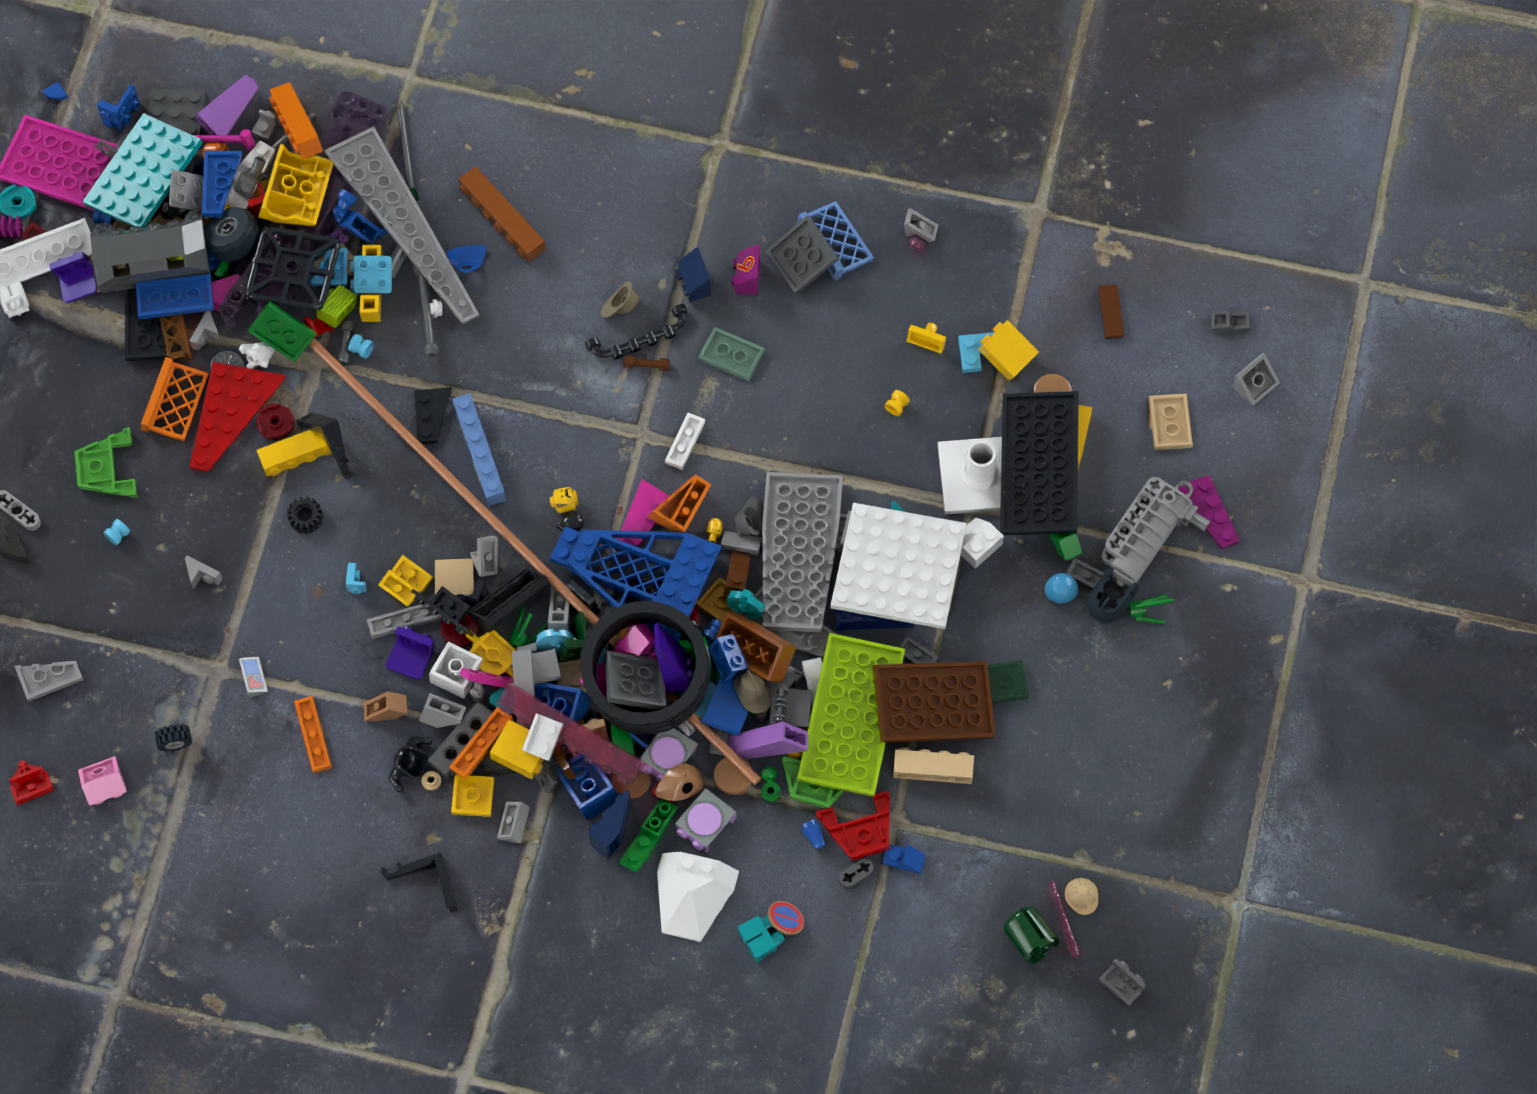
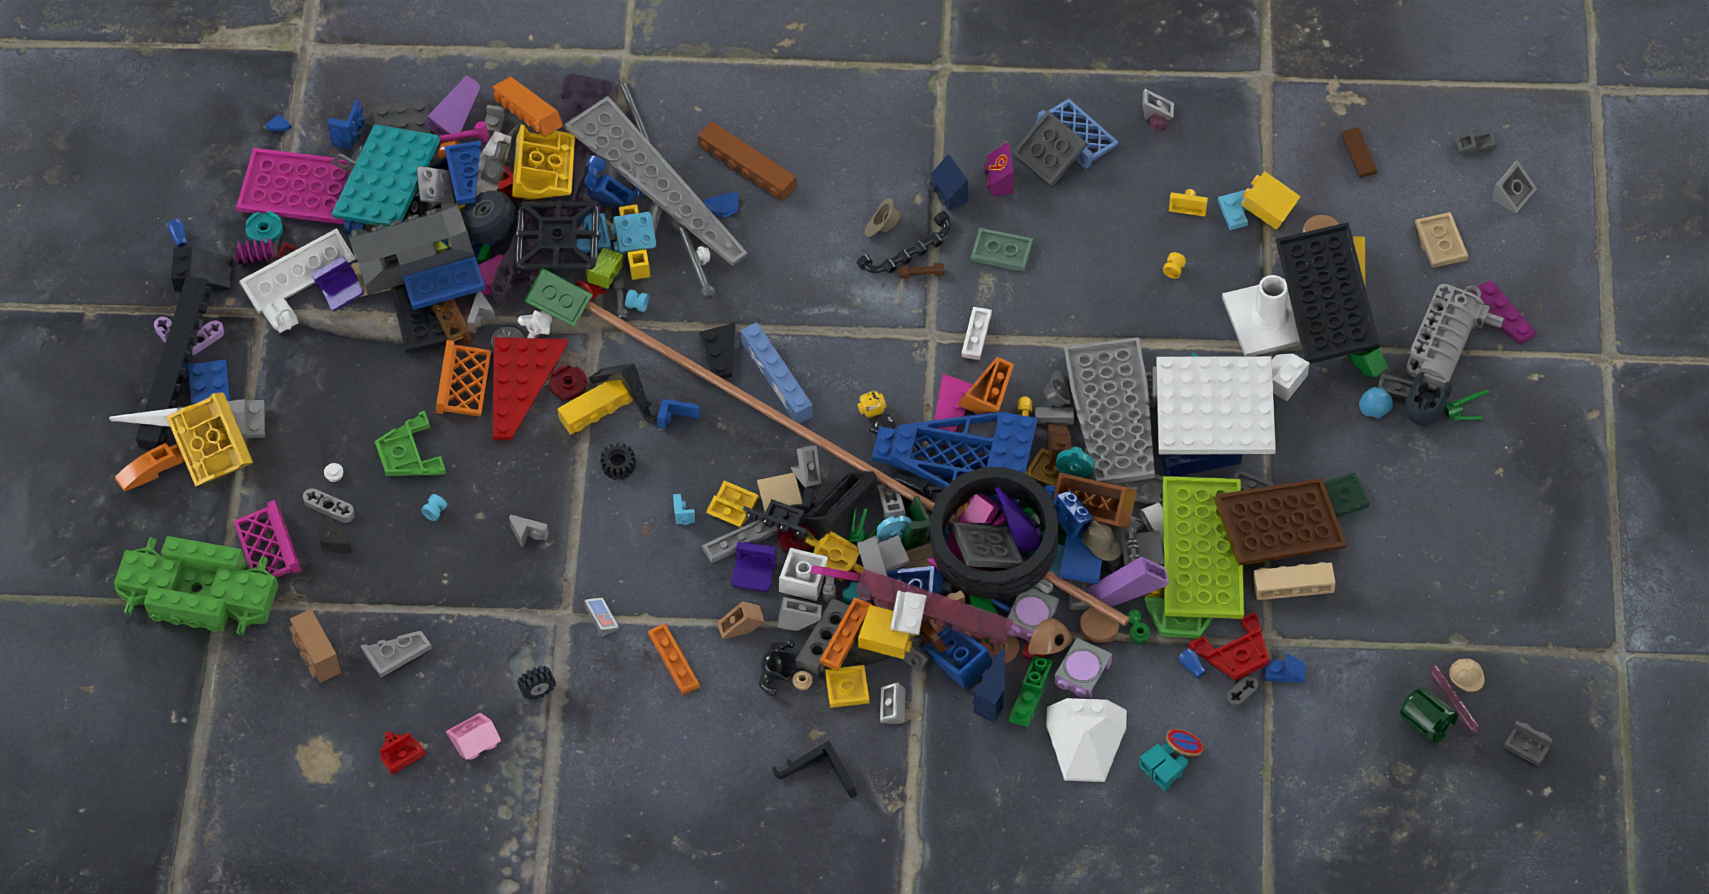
camera: 10 degrees left, 10 degrees down
none -> white plate [324,463,343,482]
none -> blue bracket [657,399,700,429]

